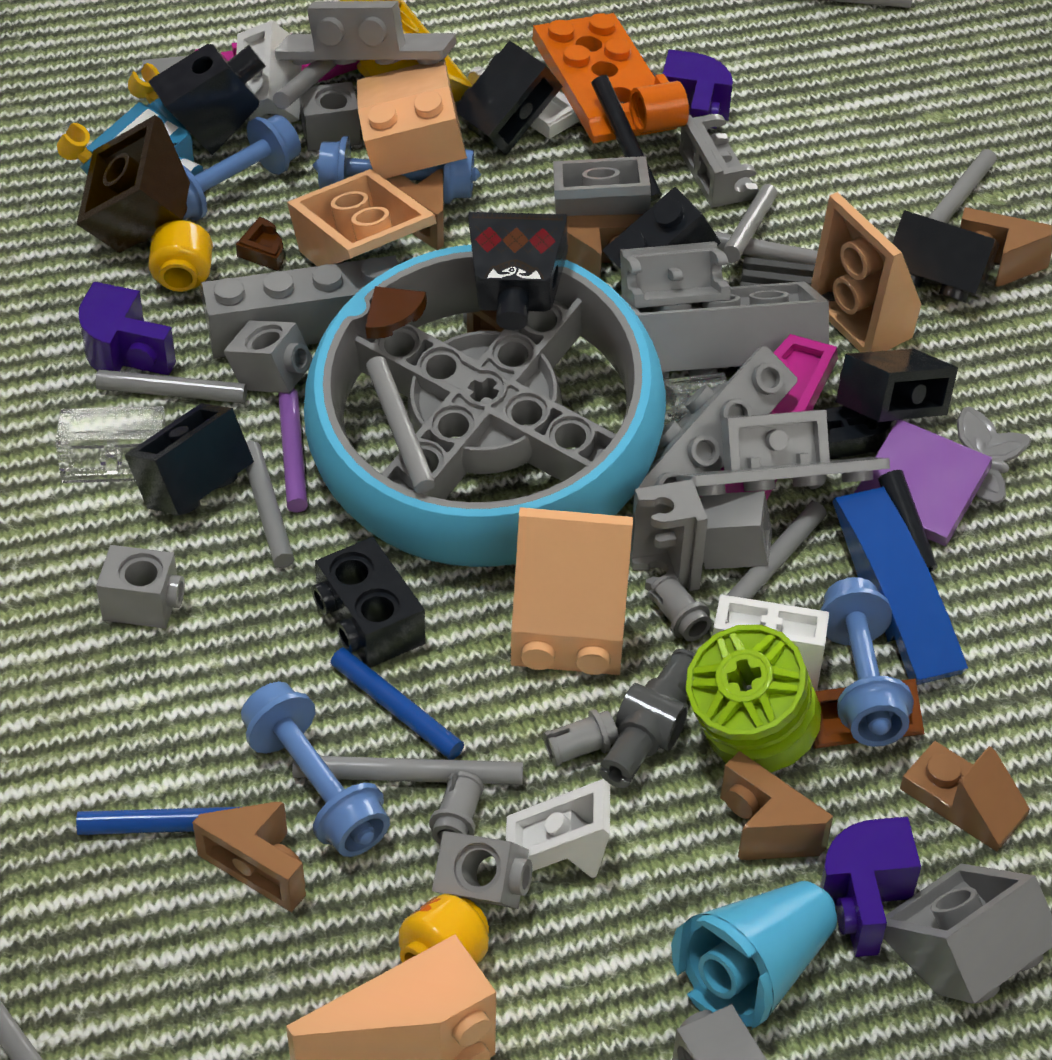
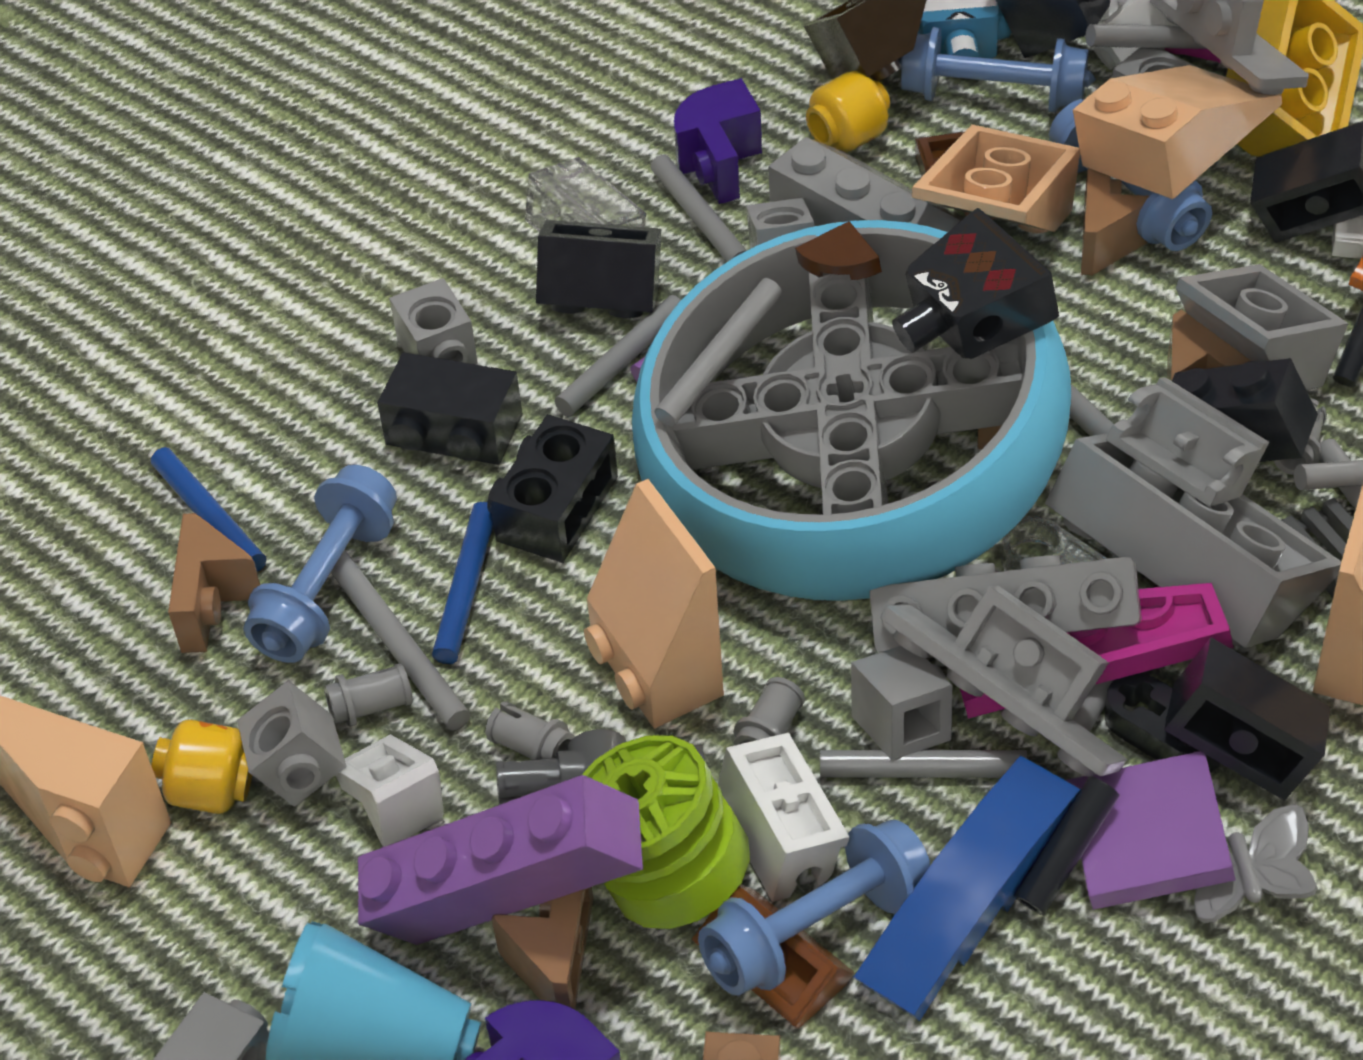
camera: 60 degrees right, 0 degrees up
light grey hinge [630,479,708,592] -> none
none -> medium lavender brick [358,775,643,945]
none -> black brick [377,352,523,465]

